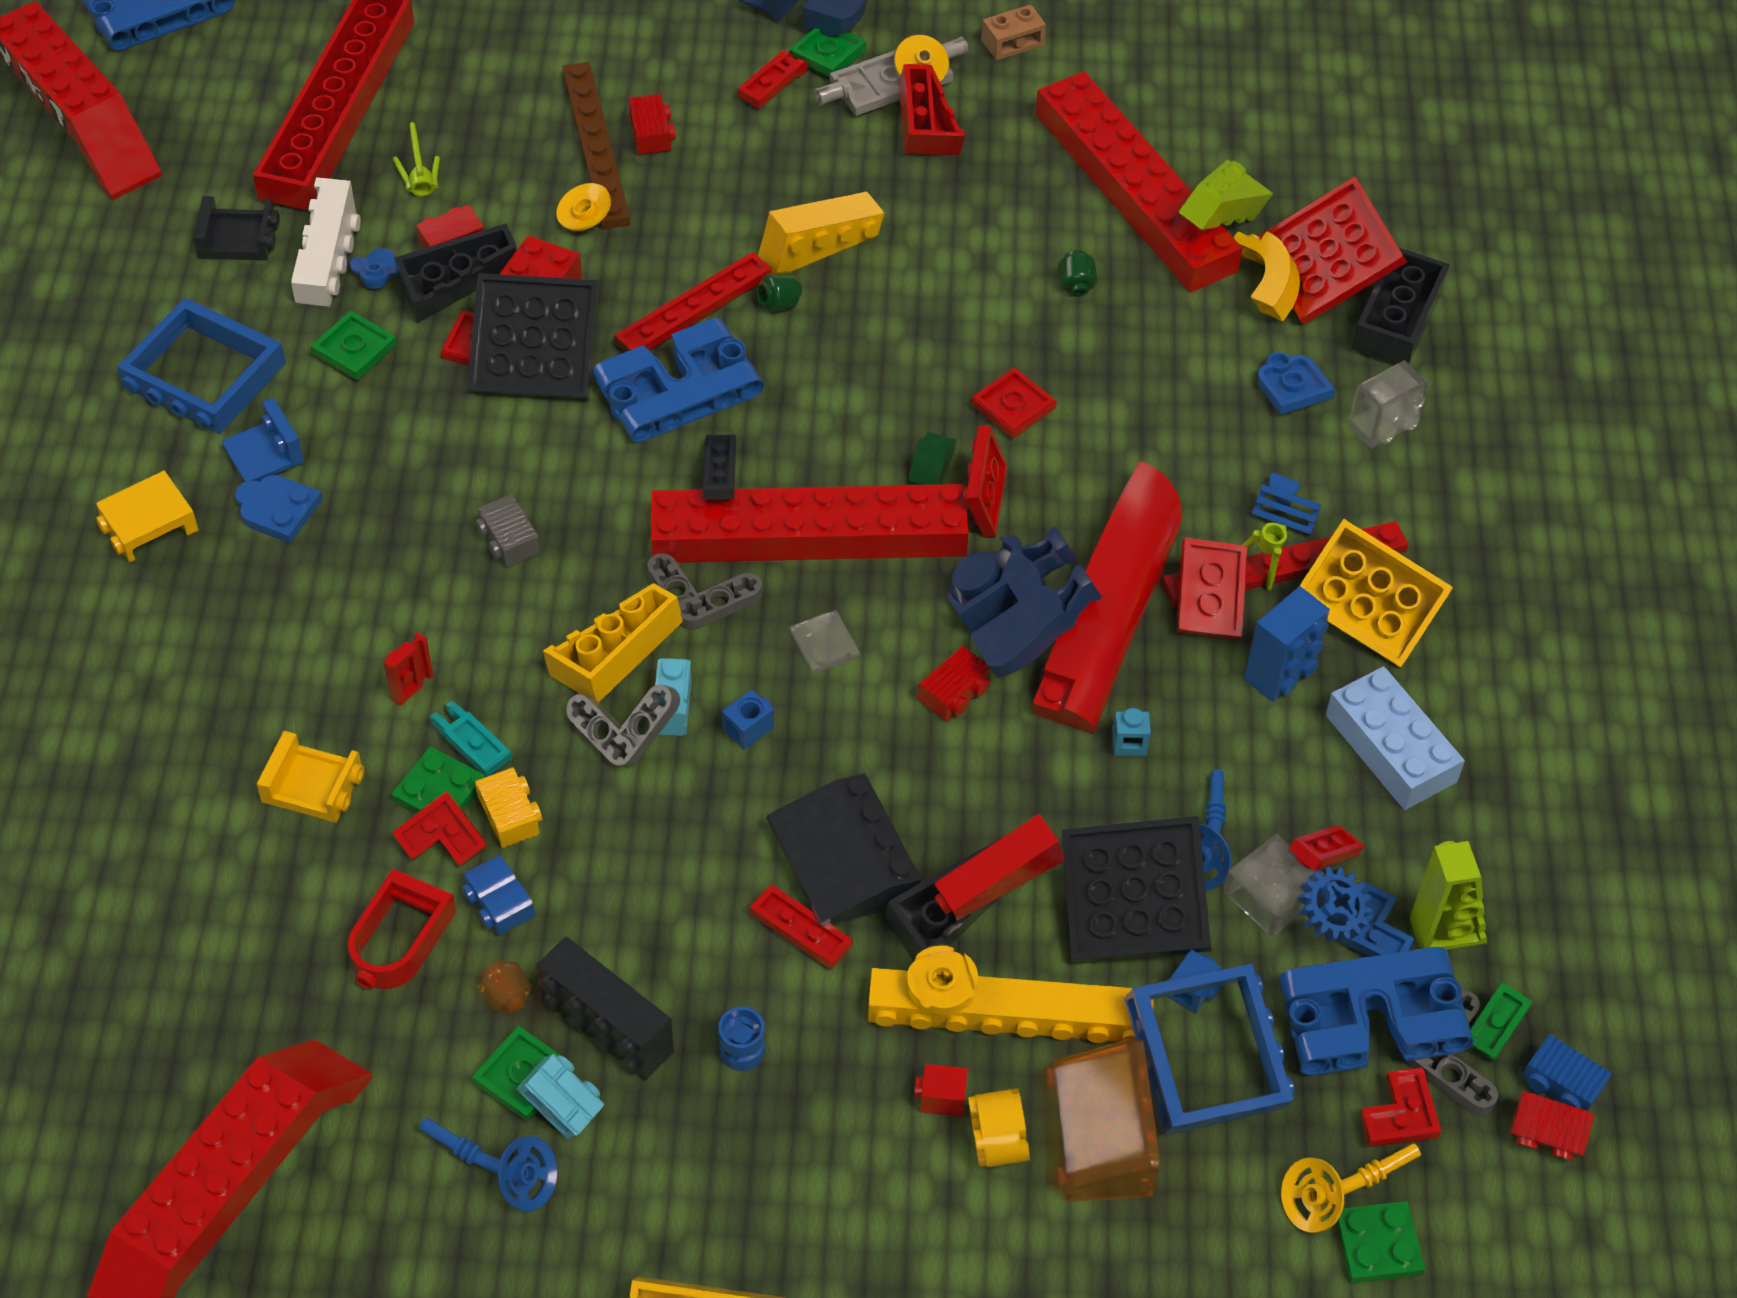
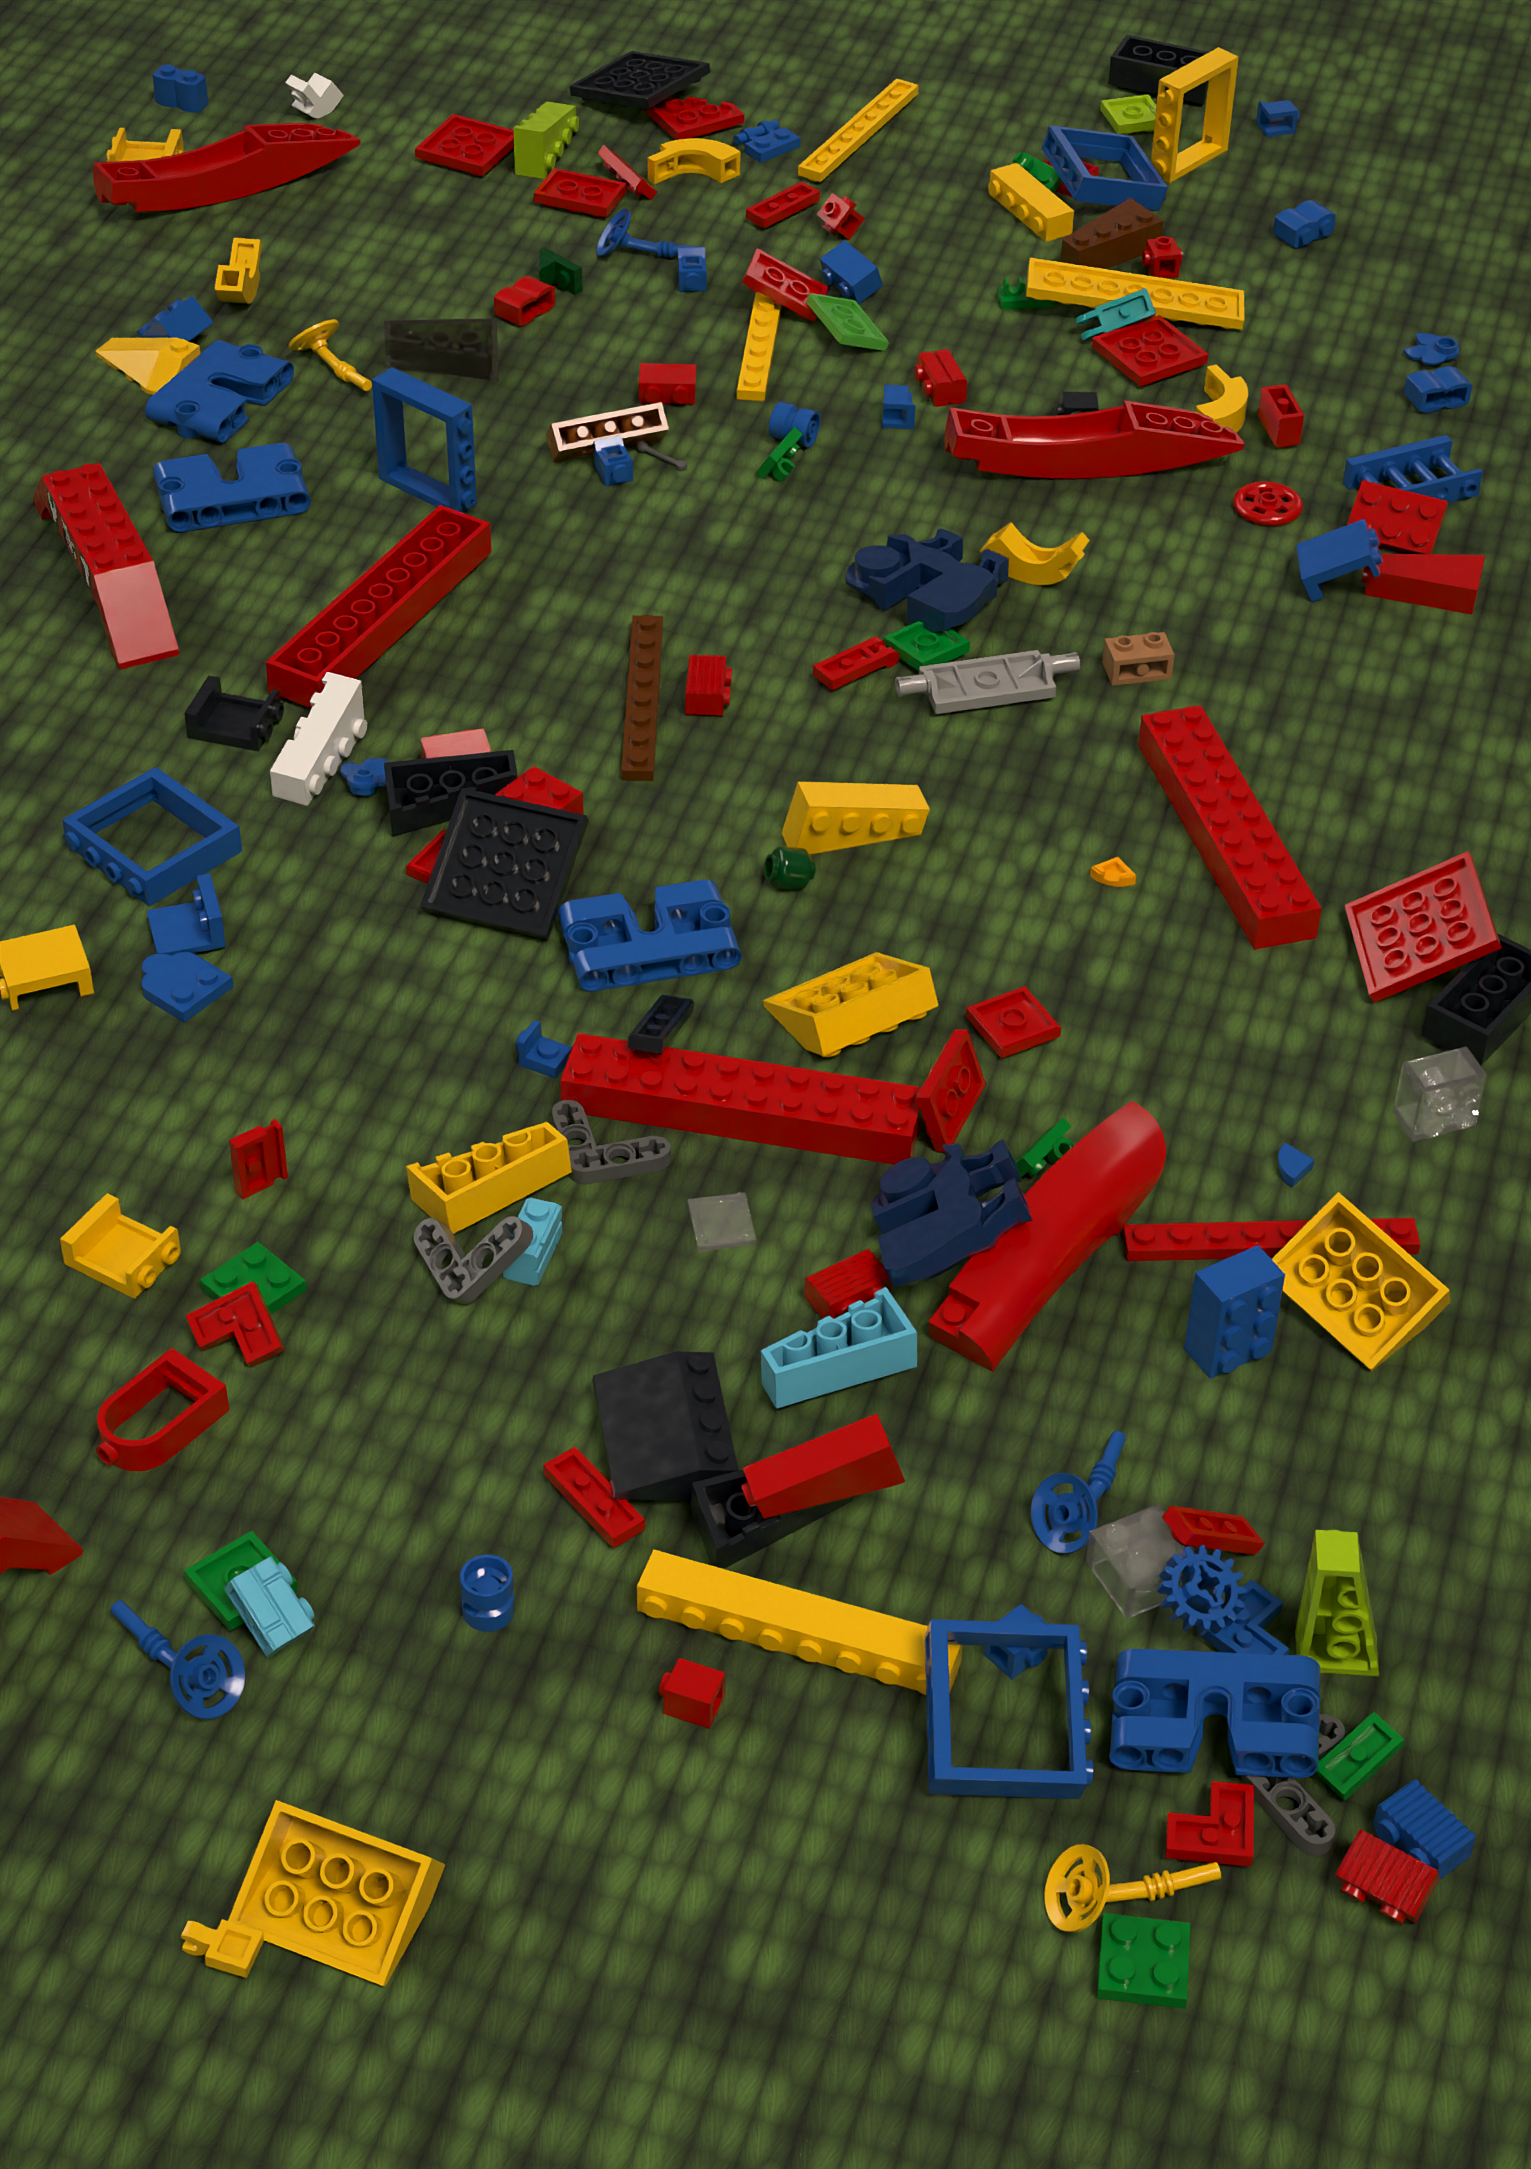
camera: 15 degrees right, 10 degrees down
green plate [311,310,397,381] -> none
lime plant [393,122,440,197] -> none
teal hinge [429,701,512,777] -> none
blue brick [461,855,535,935] -> none
dark grey brick [475,494,540,568] -> none
yellow brick [475,767,542,848] -> none
clear orange head [479,959,532,1014] -> none
black brick [536,936,674,1081] -> none
yellow dish [556,183,611,231] -> none
red plate [614,252,772,352] -> none
blue brick [722,689,774,750] -> none
yellow dish [894,35,949,82] -> none
red wedge [899,64,965,155] -> none
yellow plate [907,946,978,1015] -> none
dark green slope [908,432,956,485] -> none
yellow brick [968,1088,1030,1168] -> none
clear orange windscreen [1045,1039,1159,1202] -> none
dark green head [1058,250,1098,296] -> none
black plate [1062,816,1212,964] -> none
dark azure brick [1112,708,1151,756] -> none
red plate [1176,538,1247,640] -> none
lime wedge [1179,159,1273,230] -> none
yellow arch [1233,232,1300,322] -> none
lime plant [1242,522,1287,590] -> none
blue tile [1252,484,1322,534] -> none
blue plate [1257,352,1335,415] -> none
light blue brick [1326,666,1465,810] -> none
none -> blue bracket [516,1020,572,1079]
none -> medium azure wedge [761,1287,917,1409]
none -> yellow slope [763,952,939,1057]
none -> green plate [1015,1117,1075,1177]
none -> light orange tile [1090,857,1136,887]

